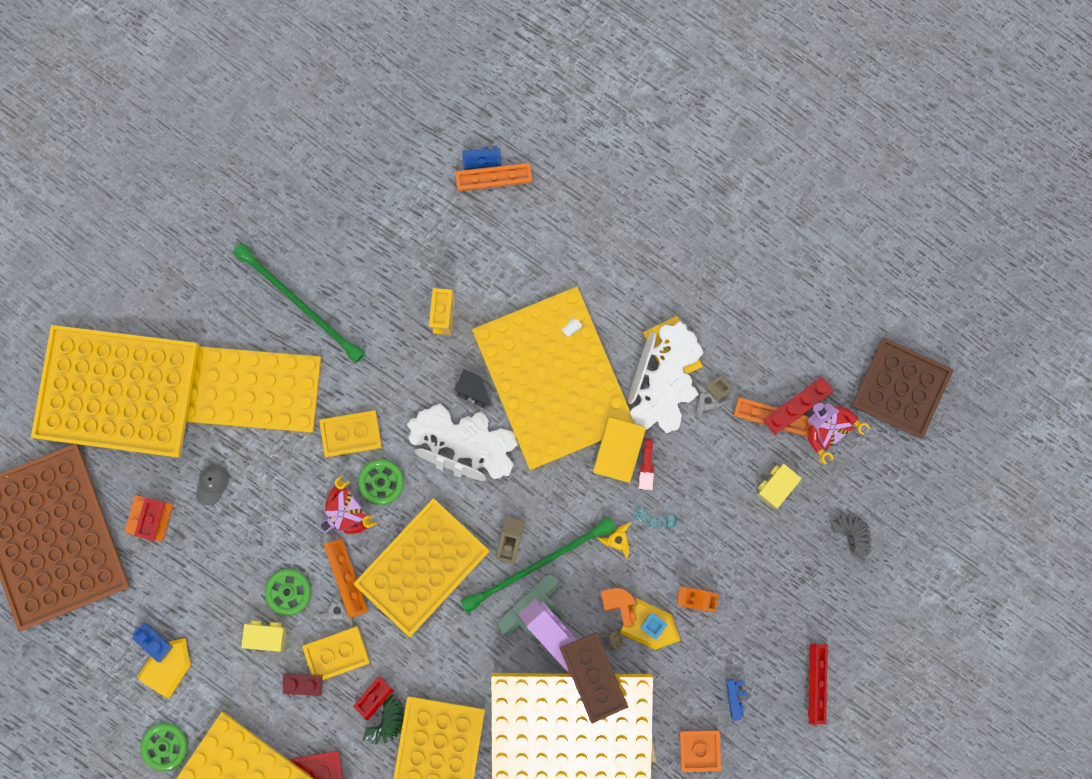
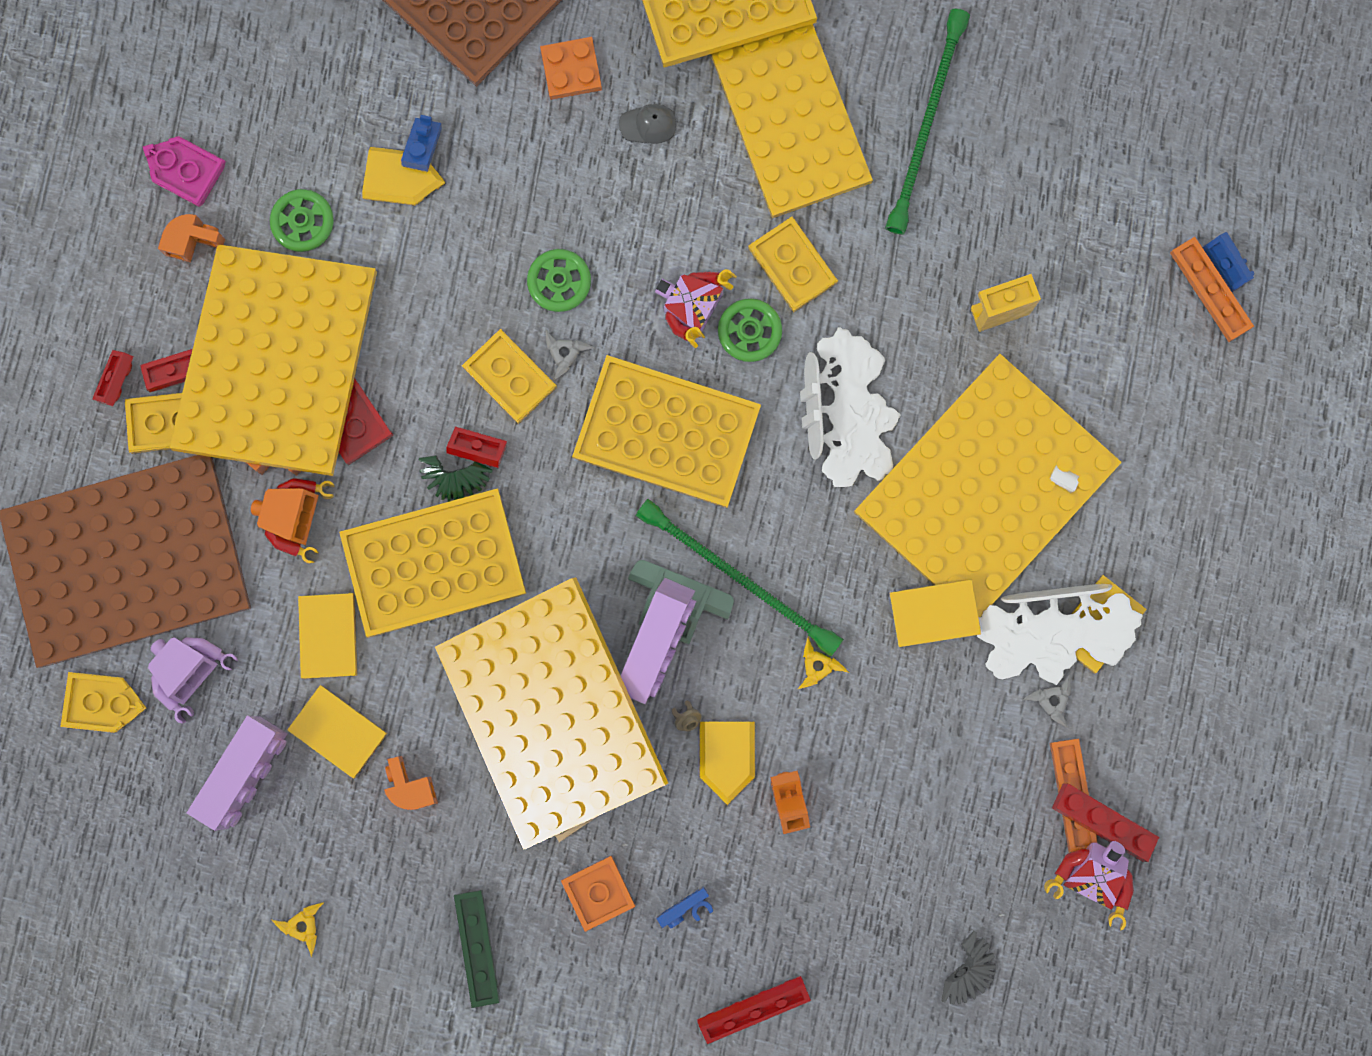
camera: 65 degrees right, 0 degrees up
red plate [134,498,166,541] -> none
light yellow brick [241,620,287,652] -> none
dark red plate [283,673,323,696] -> none
orange plate [323,539,368,619] -> none
black slope [454,369,491,408] -> none
dark tan slope [496,517,526,564] -> none
reddish brown tile [559,632,629,724] -> none
orange brick [601,588,638,628] -> none
clear light blue piece [634,509,677,528] -> none
piece [638,438,654,490] -> none
dark azure plate [640,612,668,640] -> none
dark tan plate [706,375,734,401] -> none
light yellow brick [757,464,802,509] -> none
reddish brown plate [851,337,954,439] -> none

